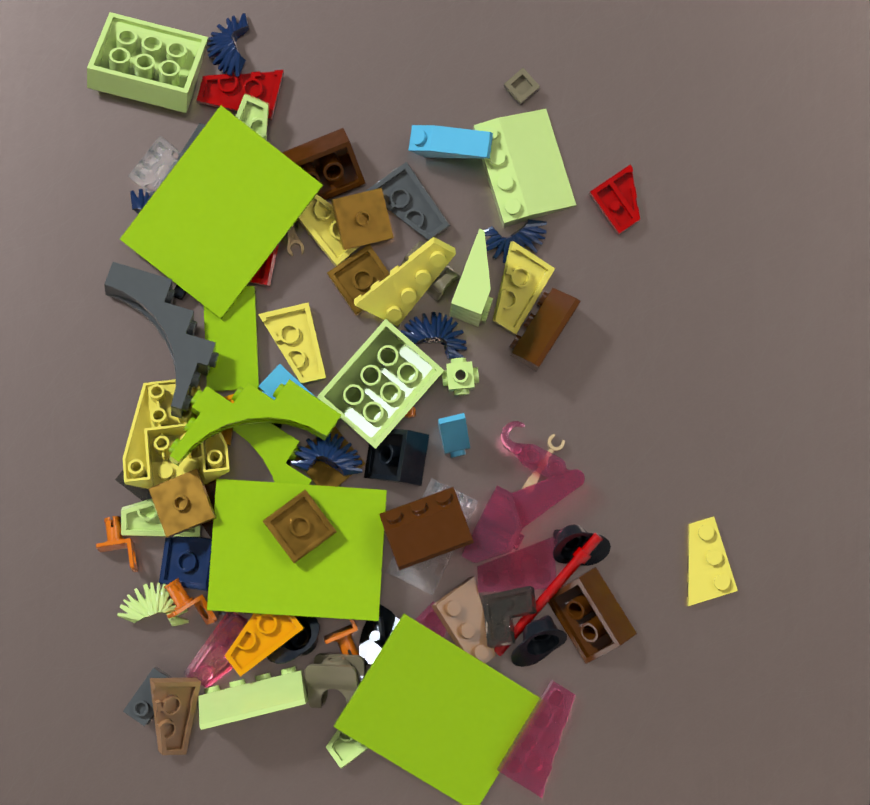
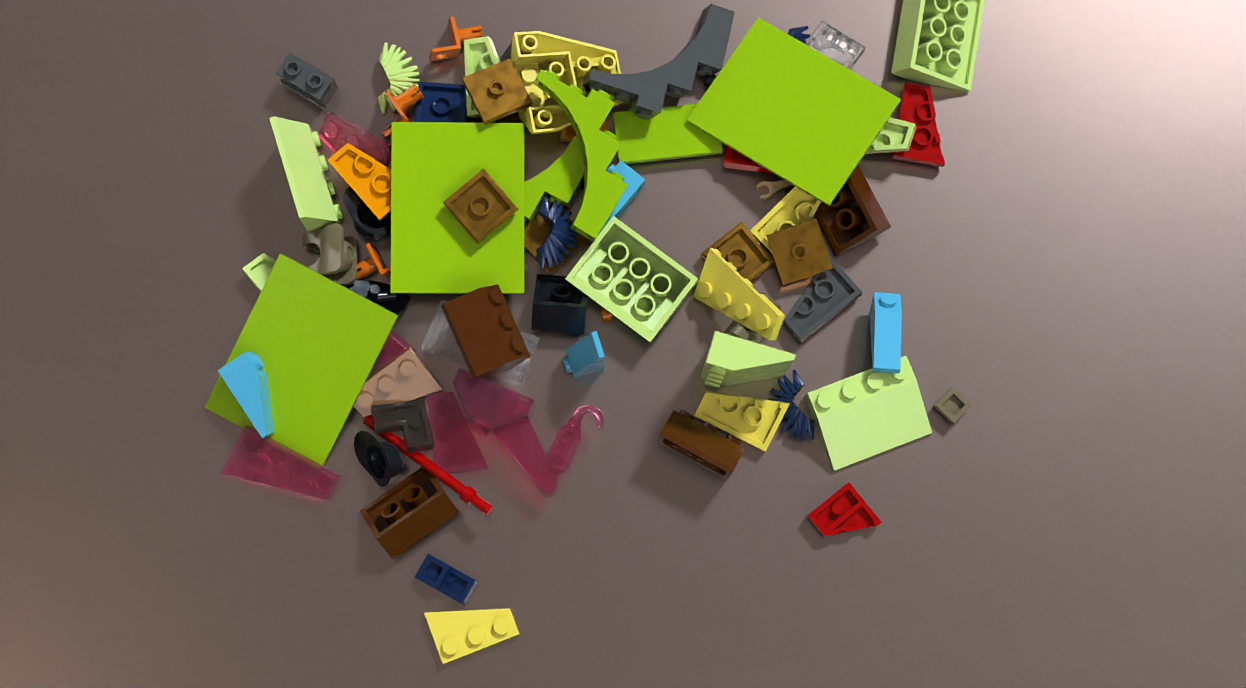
camera: 85 degrees right, 5 degrees down
medium nougat wing [150,678,201,755] -> none
dark blue hair [207,13,249,77] -> none
light yellow wing [258,302,326,384] -> none
dark blue hair [400,312,467,360] -> none
yellowish green brick [442,358,479,396] -> none
tan piece [522,434,565,494] -> none
black piece [553,524,611,566] -> none
none -> medium azure slope [218,351,274,438]
none -> dark blue slope [415,554,478,605]

